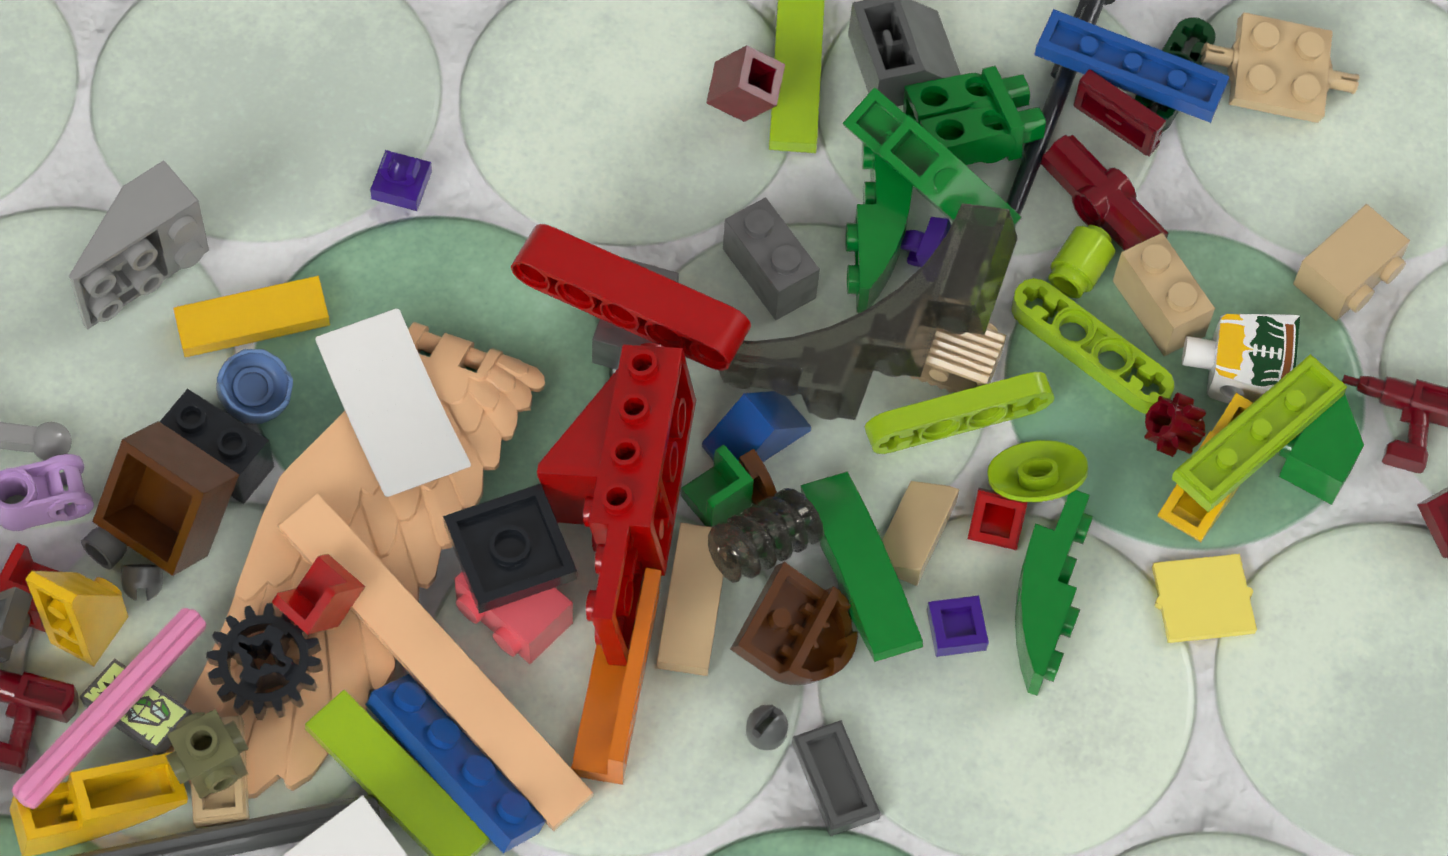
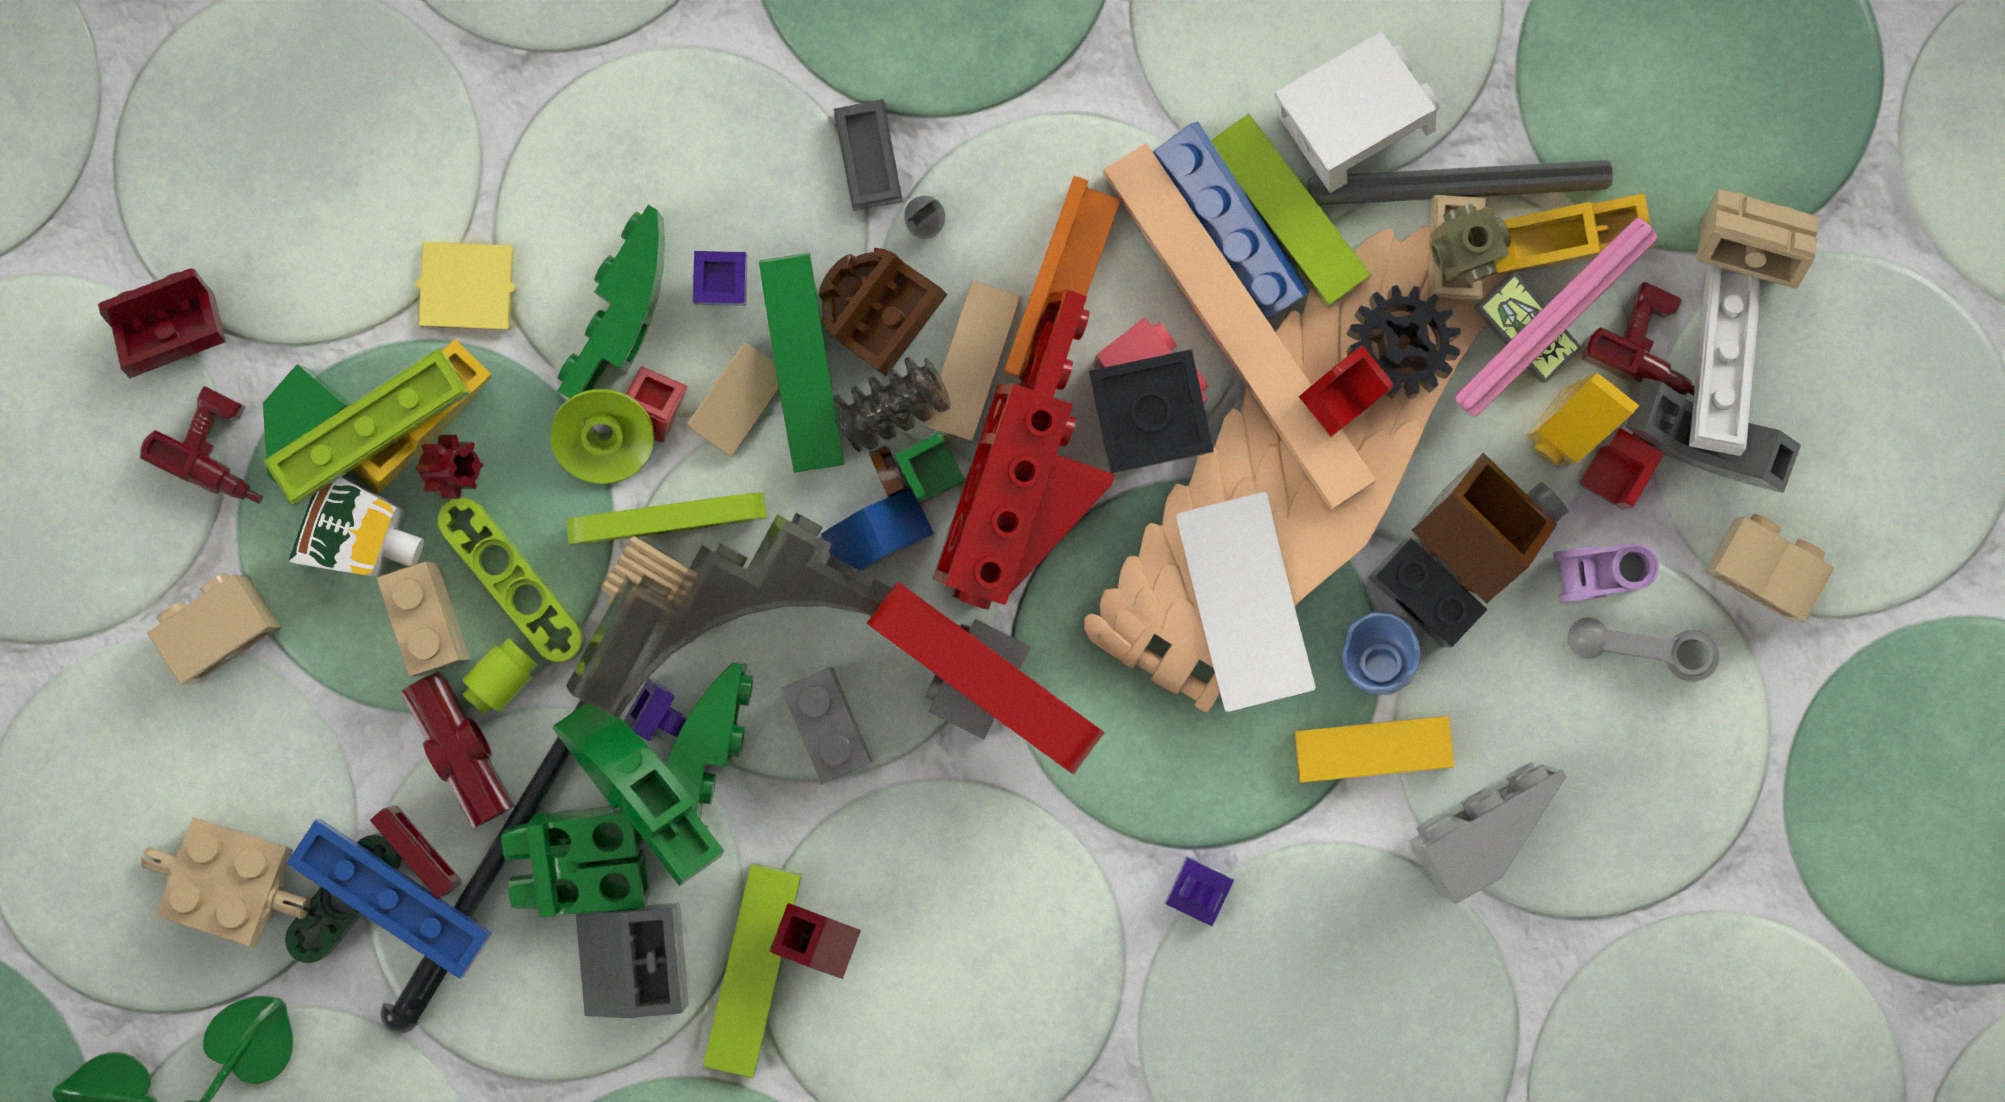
camera: 165 degrees left, 25 degrees up
dark grey hinge [121,564,163,601] -> none

